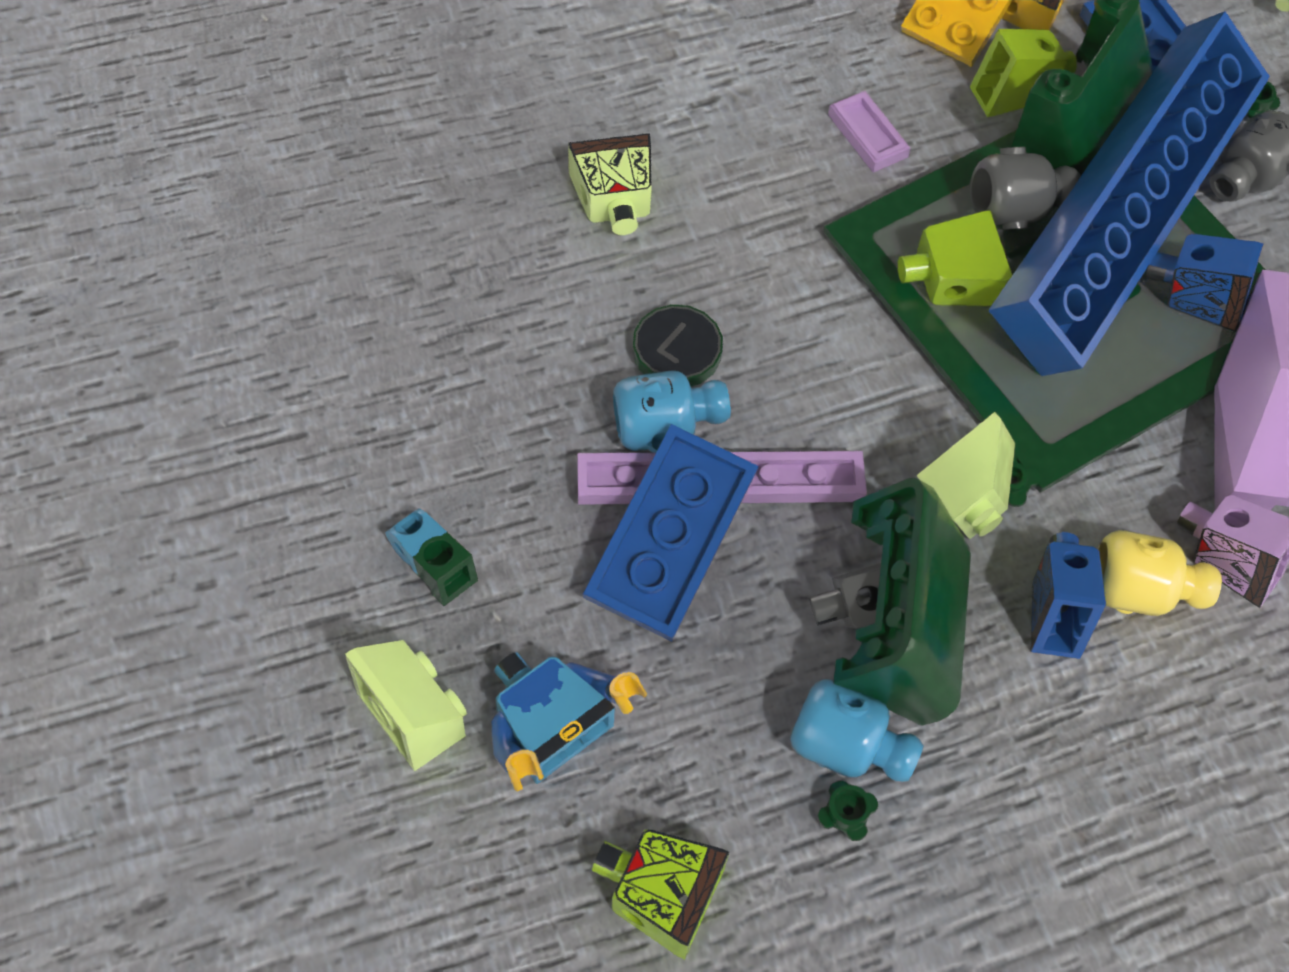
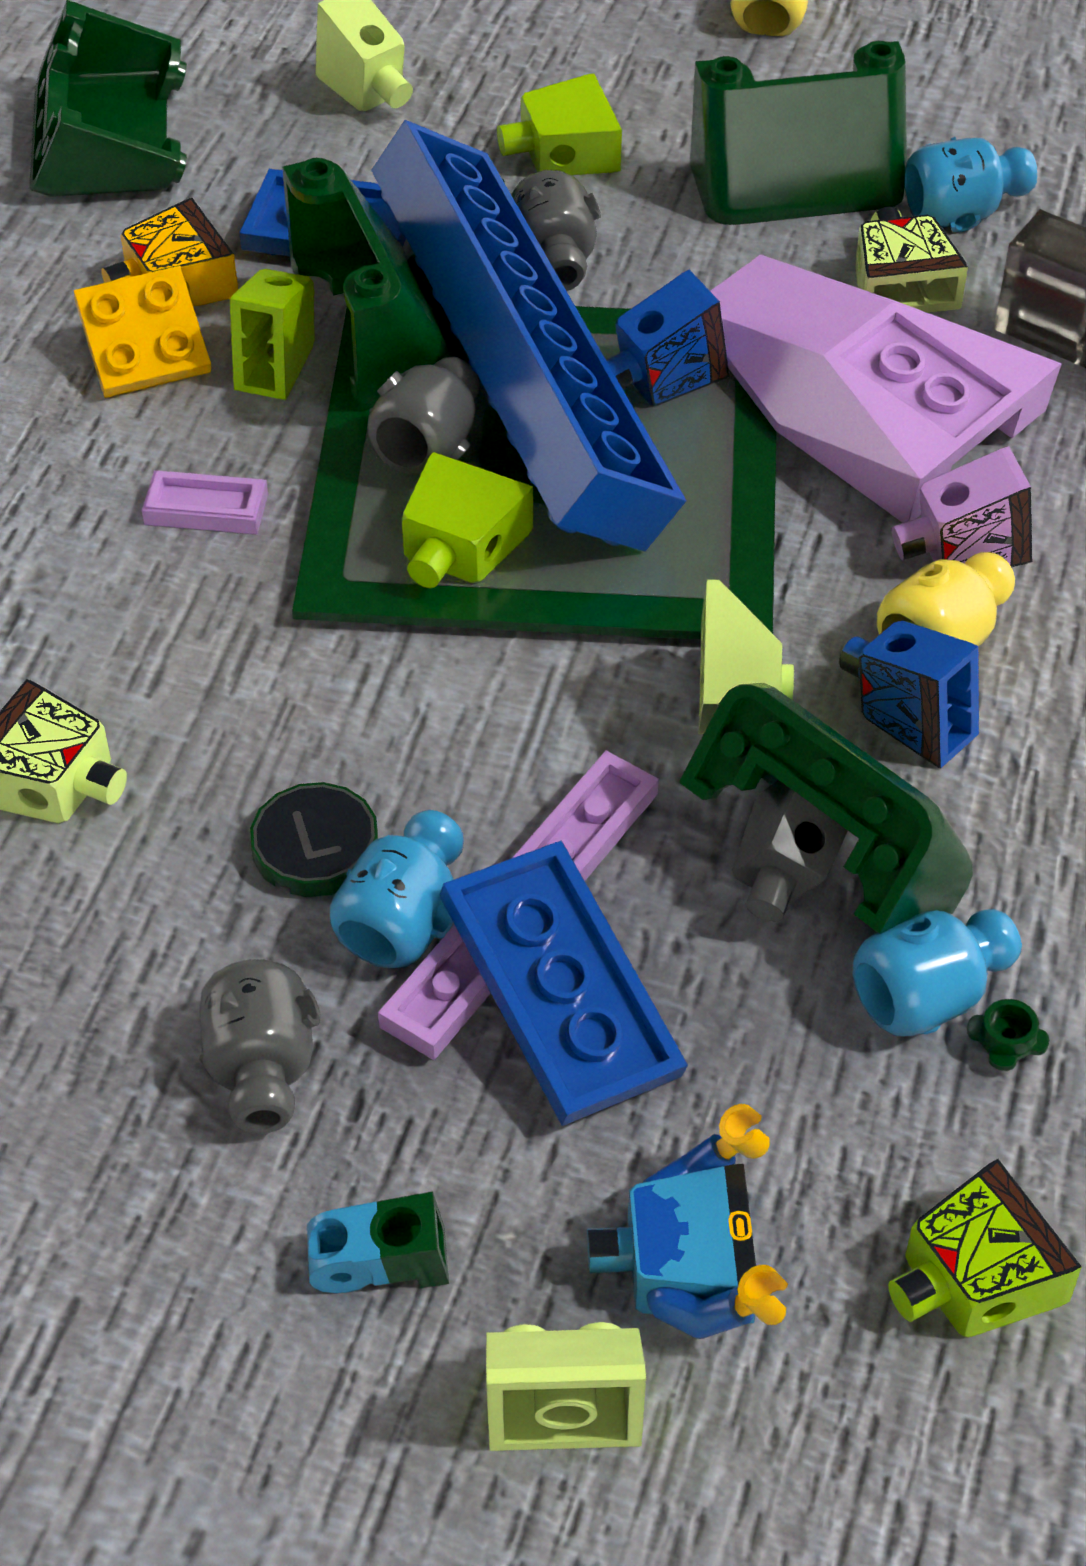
camera: 50 degrees left, 10 degrees down
none -> dark grey piece [199,959,320,1134]

